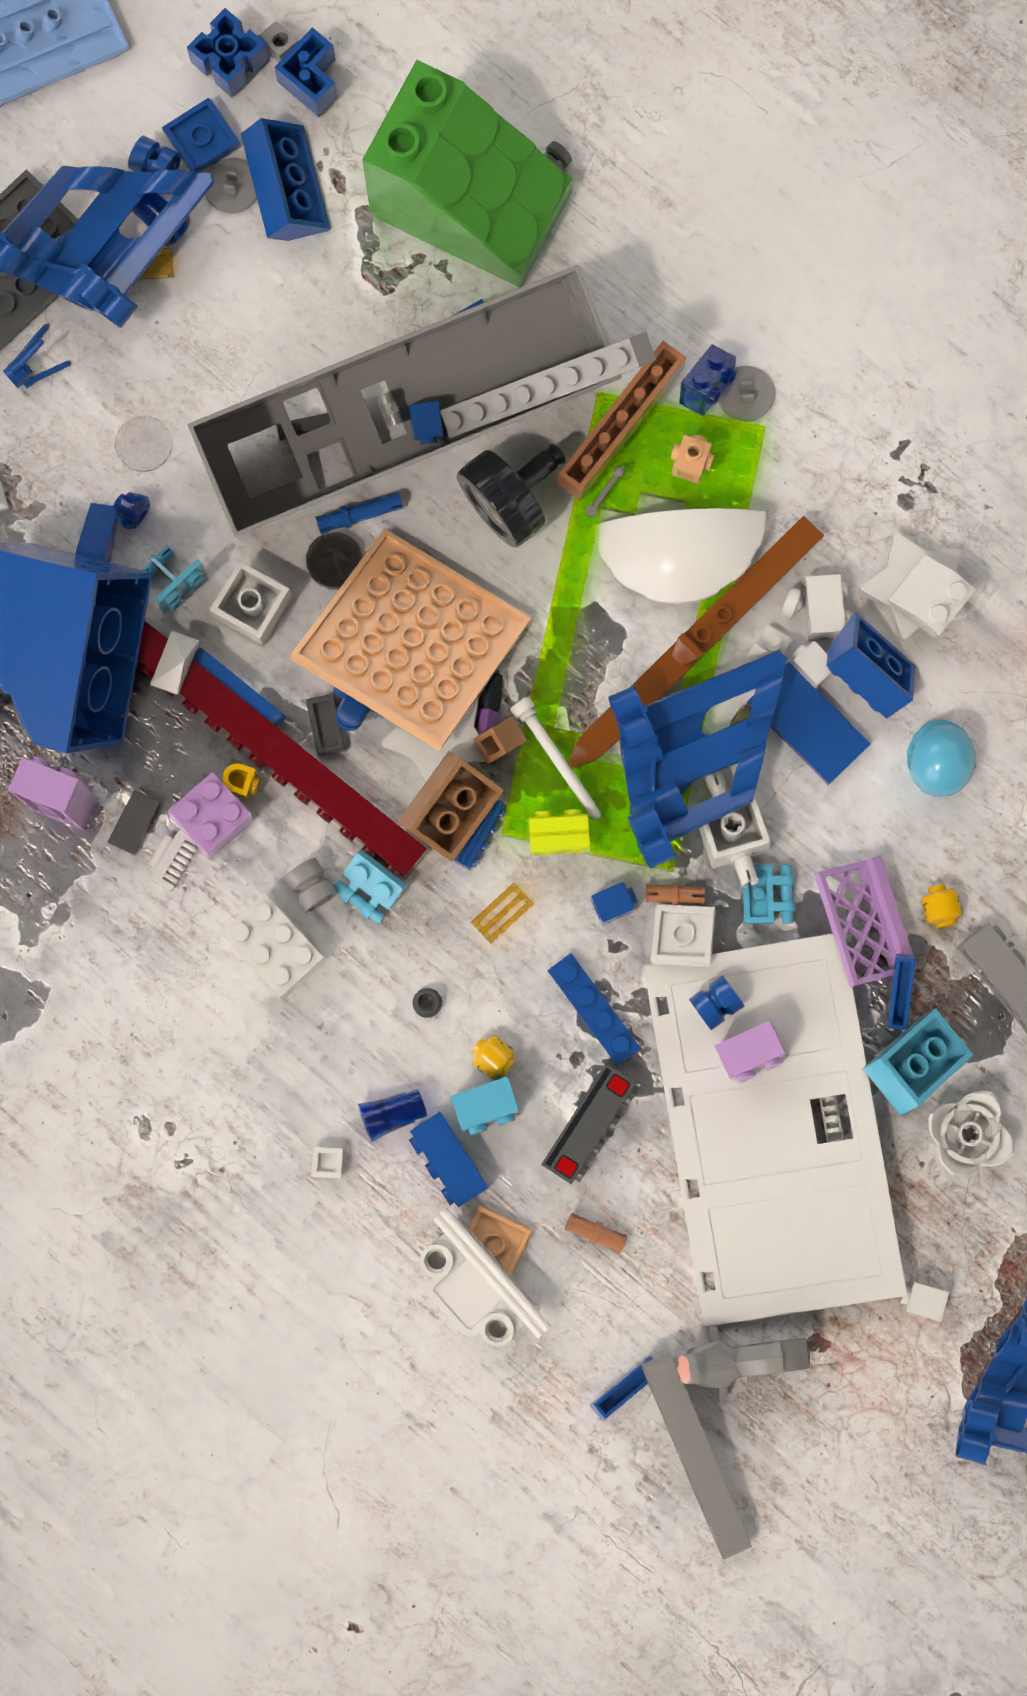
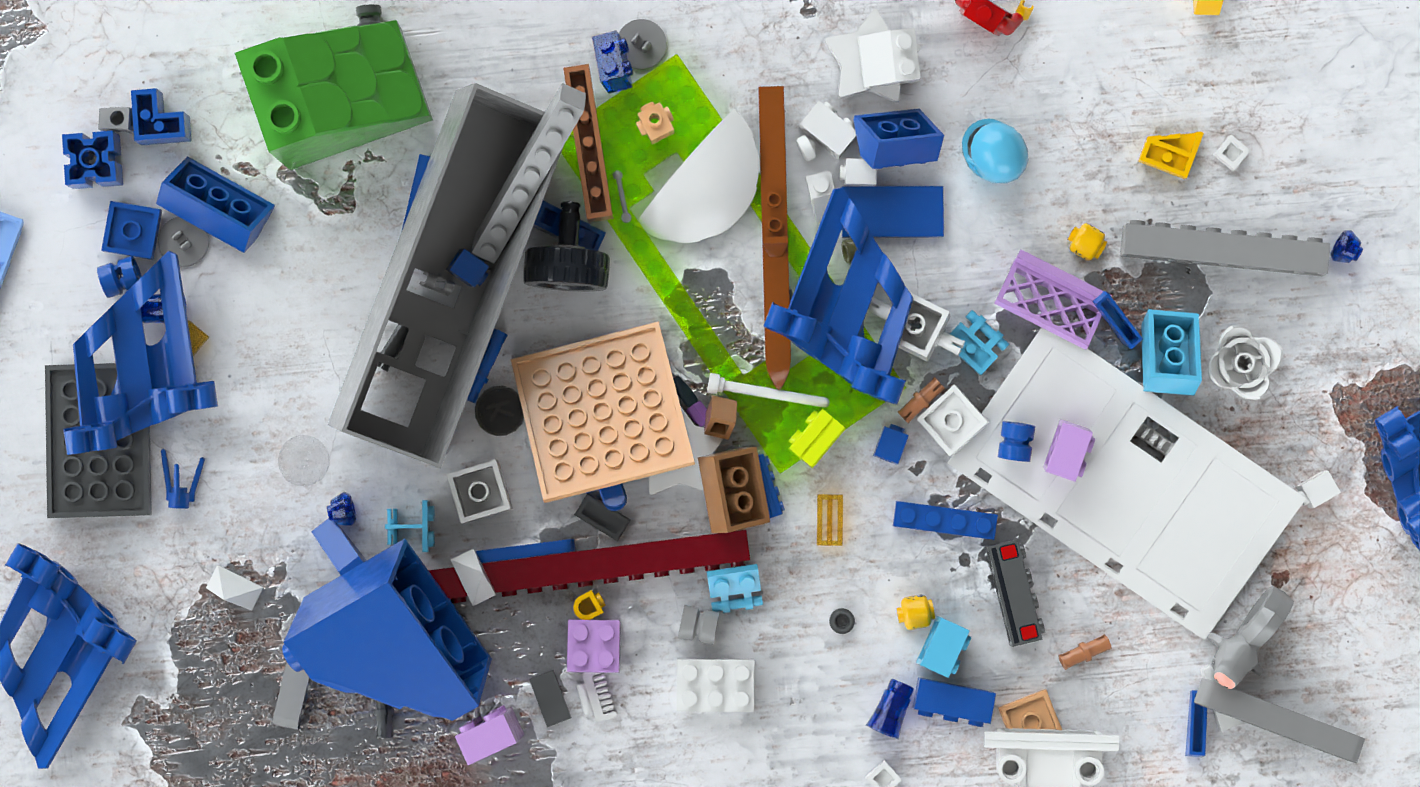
camera: 45 degrees left, 5 degrees up
none -> blue slope [533,200,606,251]

